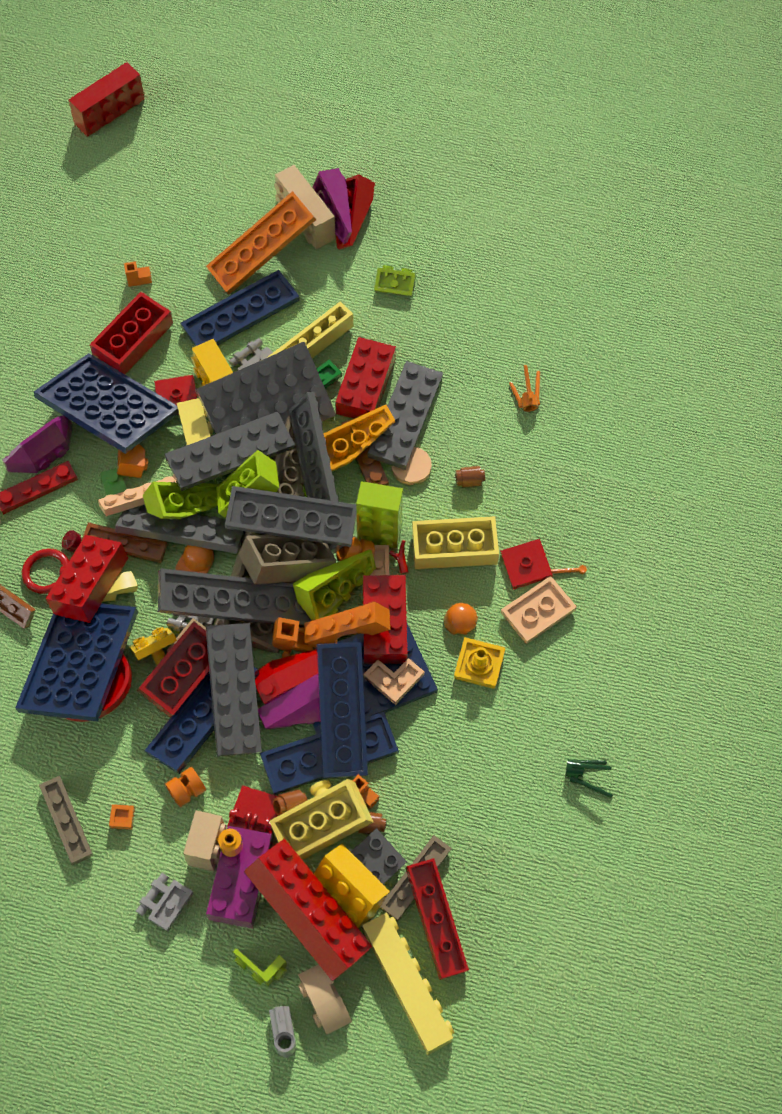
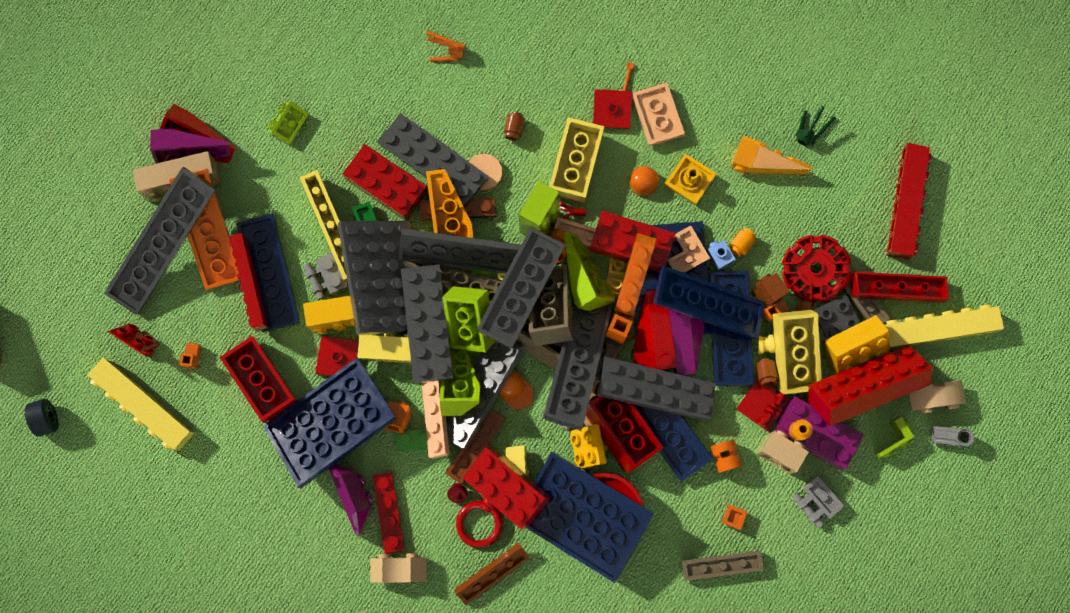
camera: 70 degrees left, 15 degrees up
none -> black wheel [24,399,59,437]
none -> light yellow brick [88,357,194,451]
none -> dark grey plate [104,167,217,315]
none -> red hinge [109,324,160,357]
none -> red piece [229,233,269,332]
none -> light blue brick [706,240,736,271]
none -> light orange brick [729,228,756,257]
none -> light orange wedge [730,136,812,175]
none -> dark orange brick [752,273,790,309]
none -> red plate [782,234,852,303]
none -> red brick [886,143,932,260]

